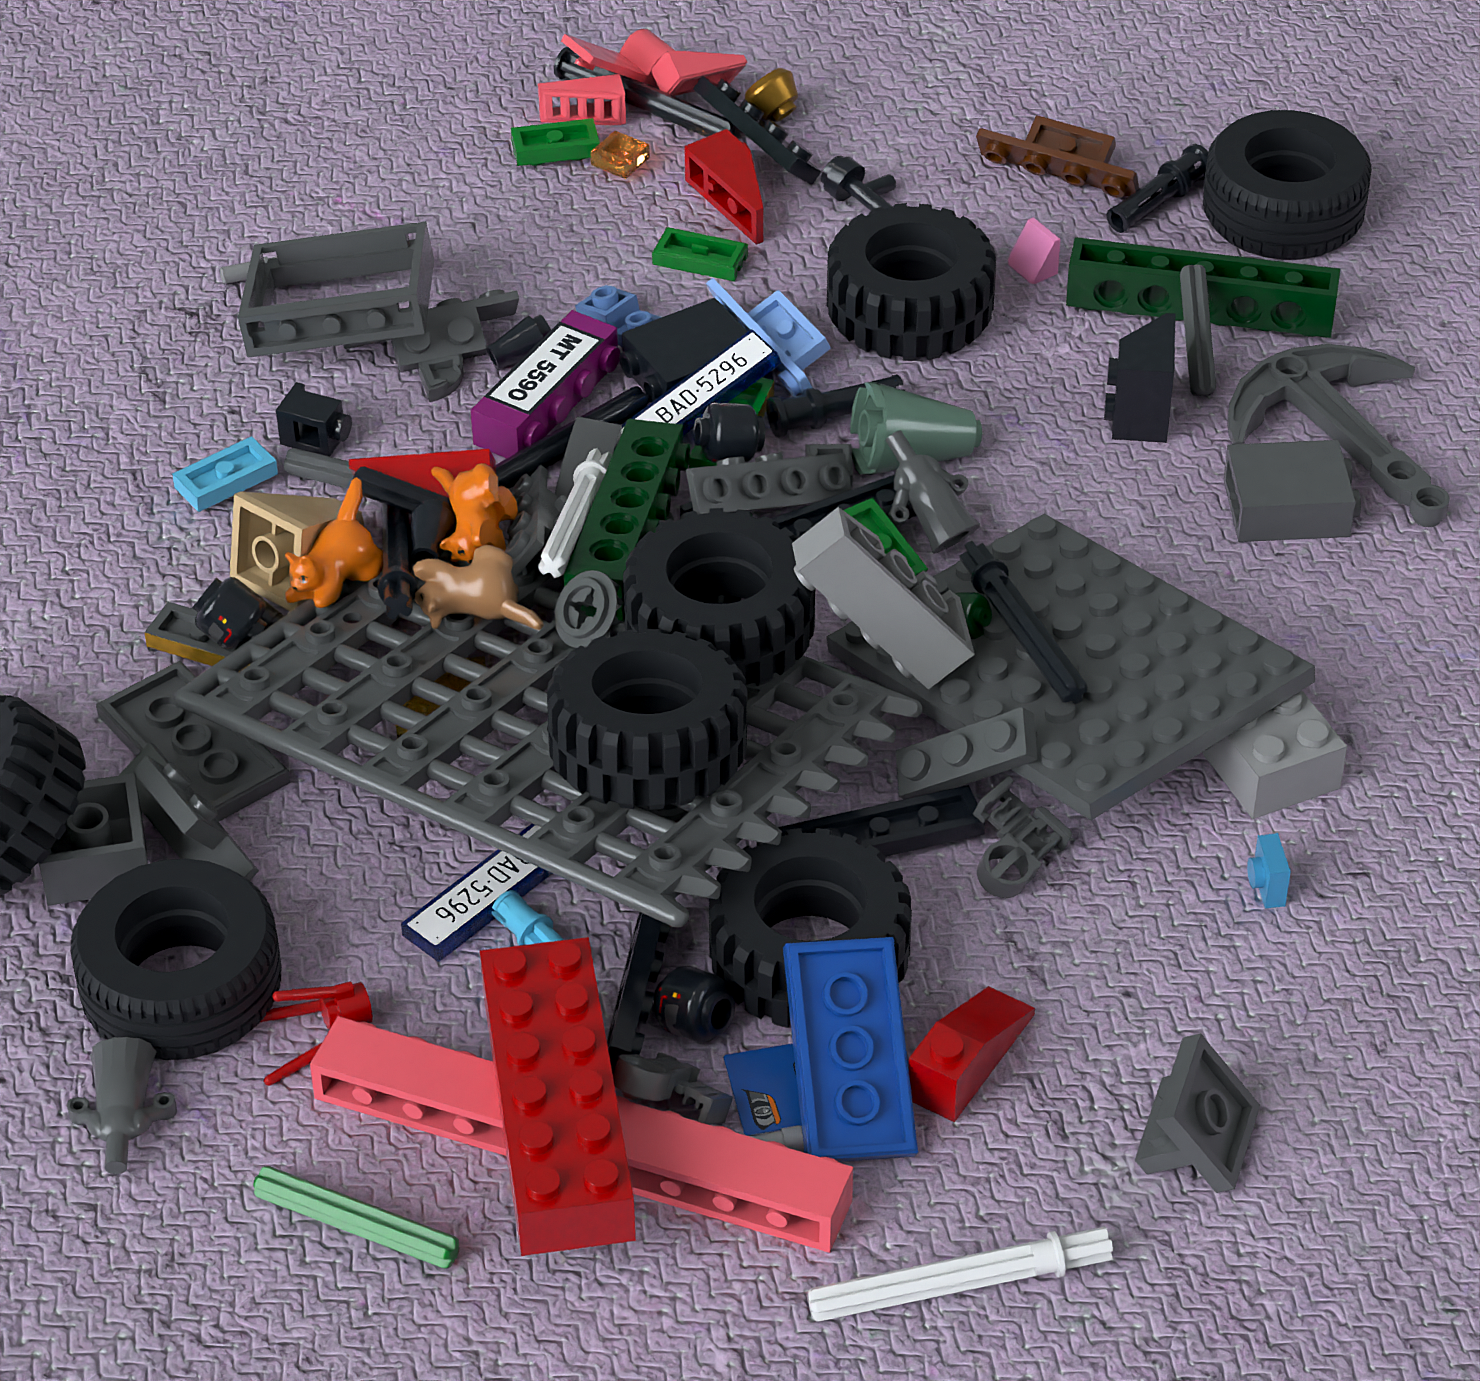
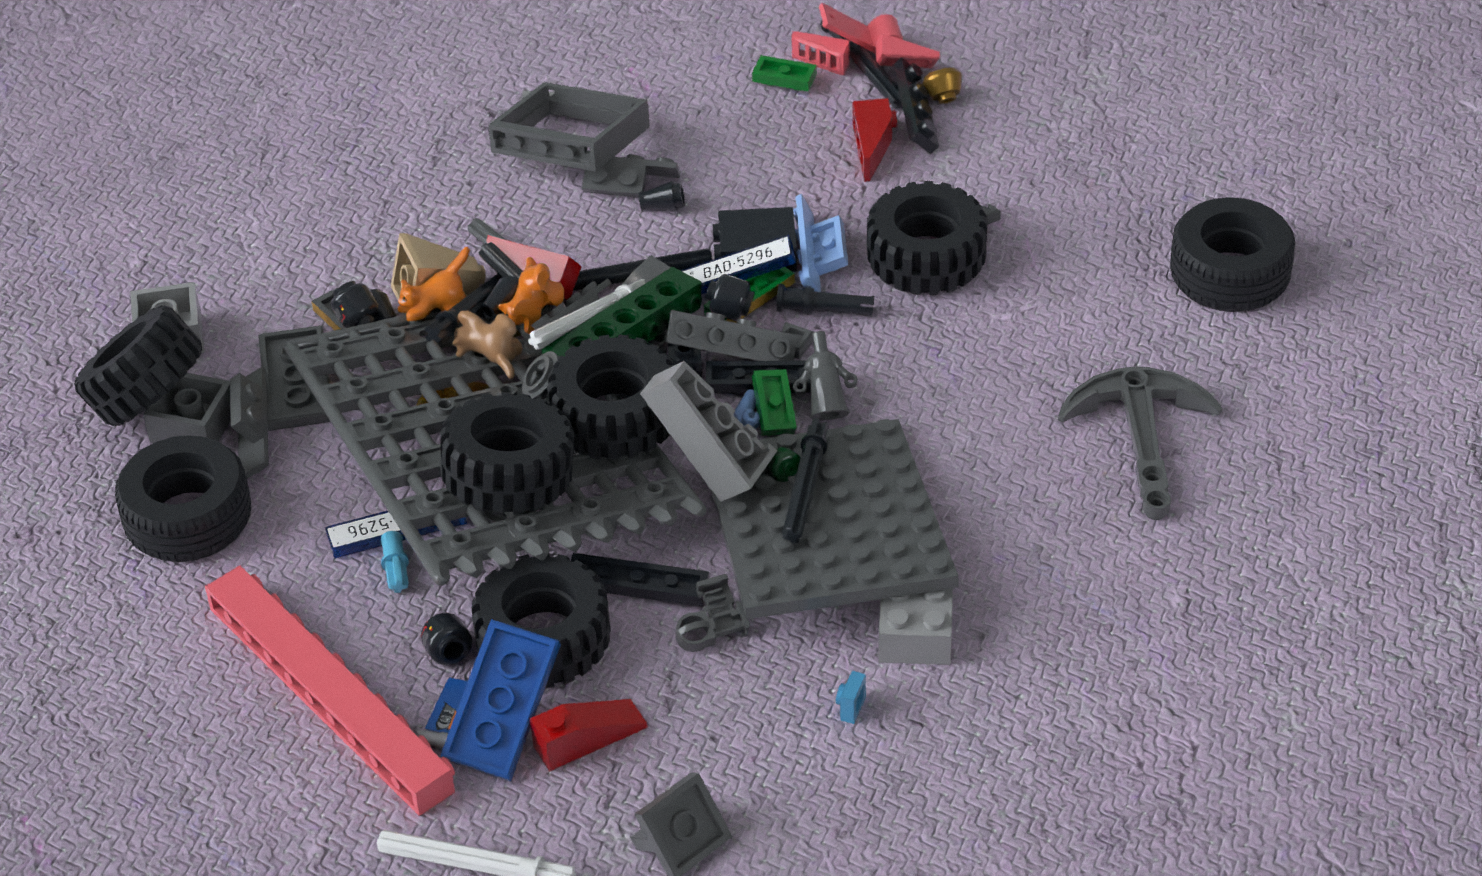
camera: 30 degrees right, 0 degrees up
dark grey piece [67,1037,177,1174] -> none
medium azure plate [172,436,278,512] -> none
axle [253,1166,460,1269] -> none
red plant [261,981,373,1086] -> none
black brick [276,382,352,457] -> none
dark grey tile [418,354,464,402] -> none
brick [471,310,621,458] -> none
red brick [480,937,636,1256] -> none
medium blue slope [575,285,662,347] -> none
clear orange plate [591,131,650,179] -> none
black plate [607,912,671,1074] -> none
dark grey piece [613,1052,733,1125] -> none
green tile [652,227,748,282] -> none
black piece [820,155,896,210] -> none
sand green cone [850,382,982,475] -> none
dark grey plate [896,707,1038,799] -> none
reddish brown bracket [976,115,1139,198] -> none
bright pink slope [1008,217,1060,284] -> none
dark green brick [1066,237,1341,338] -> none
black slope [1104,313,1176,443] -> none
black pin [1106,144,1208,233] -> none
dark grey axle [1180,265,1216,396] -> none
dark grey brick [1223,440,1361,542] -> none

